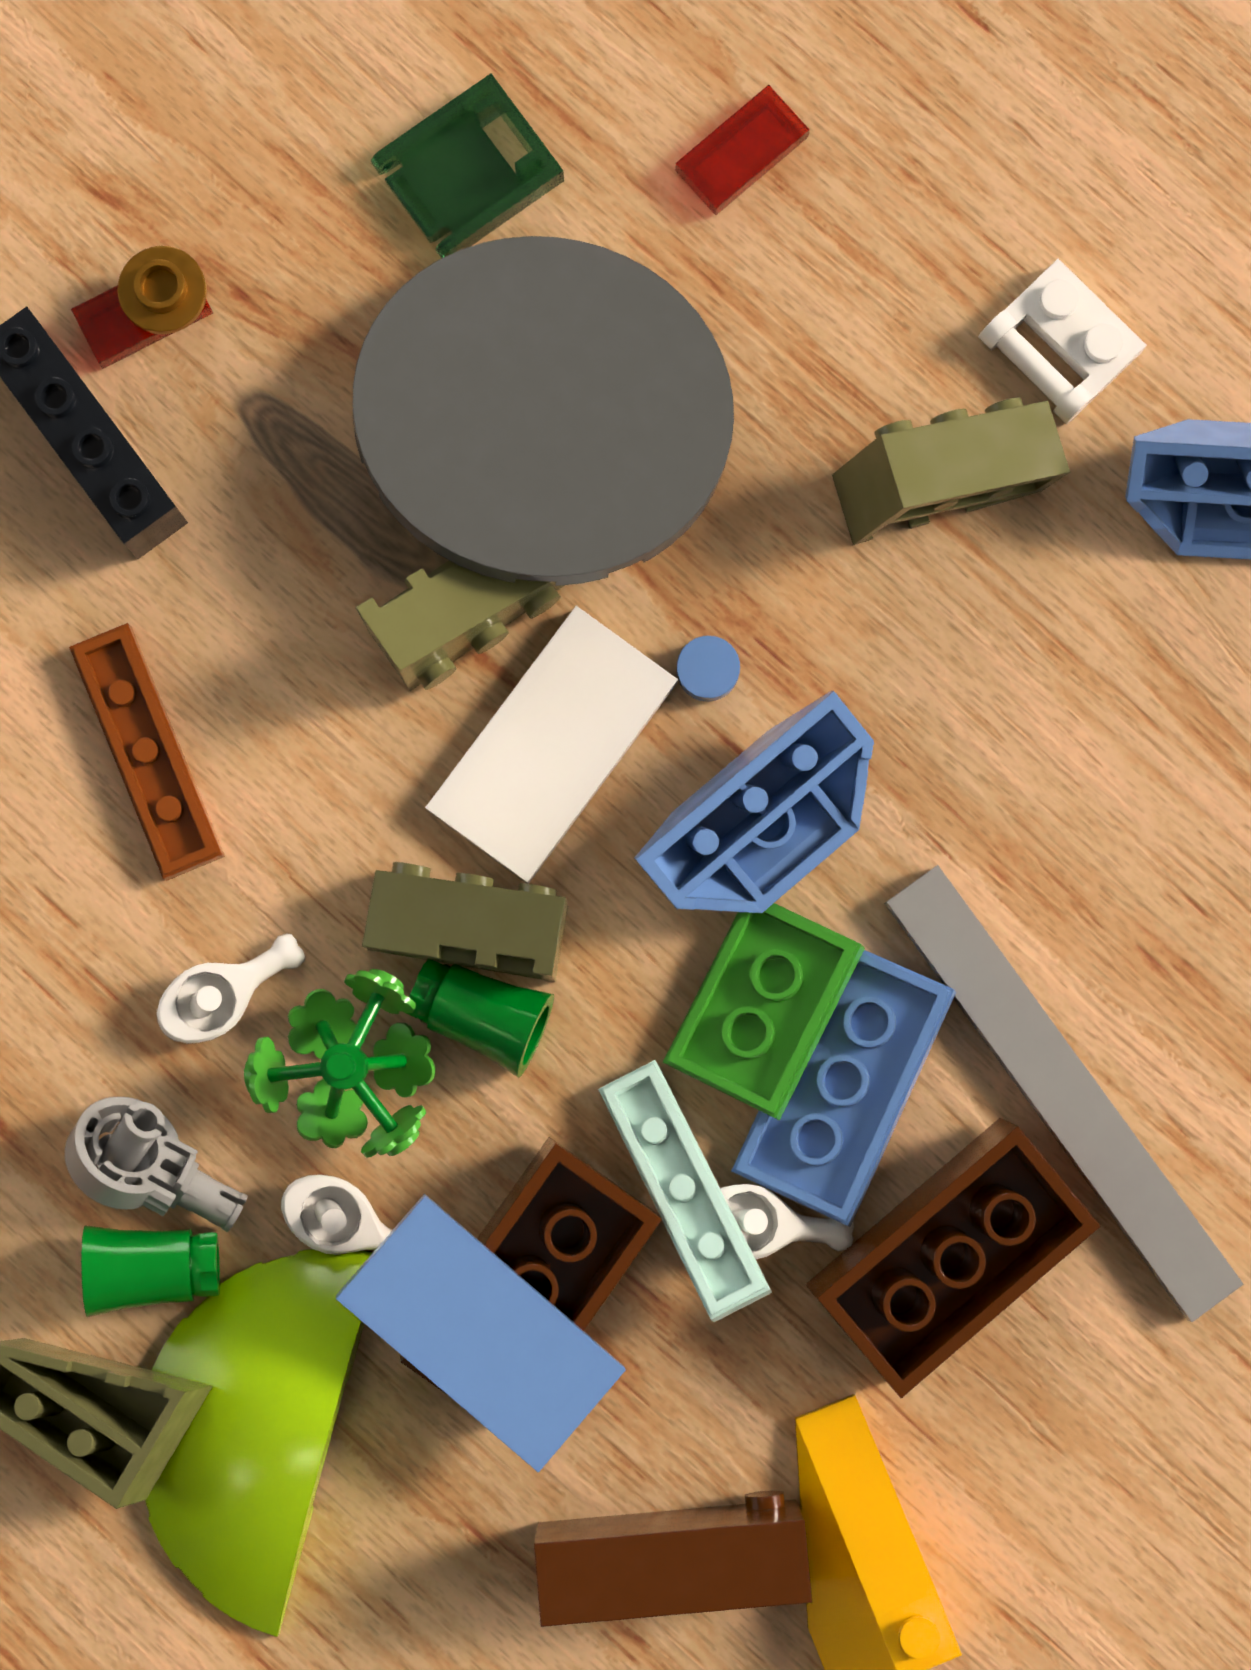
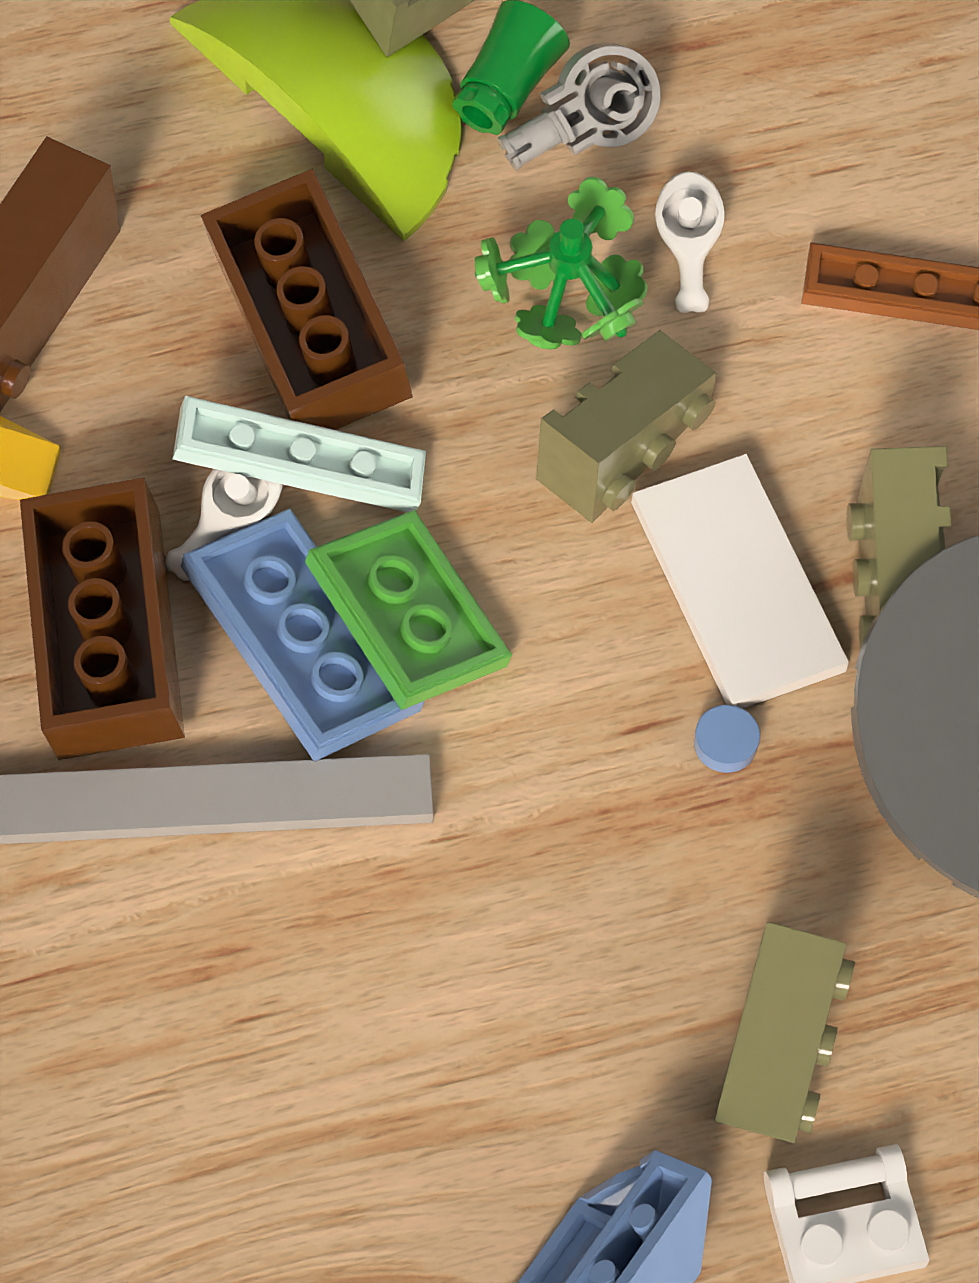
camera: 120 degrees right, 20 degrees down
white piece [281,1174,392,1255] -> none
medium blue tile [336,1193,626,1473] -> none
green plant [406,959,554,1078] -> none
medium blue wedge [634,691,874,913] -> none

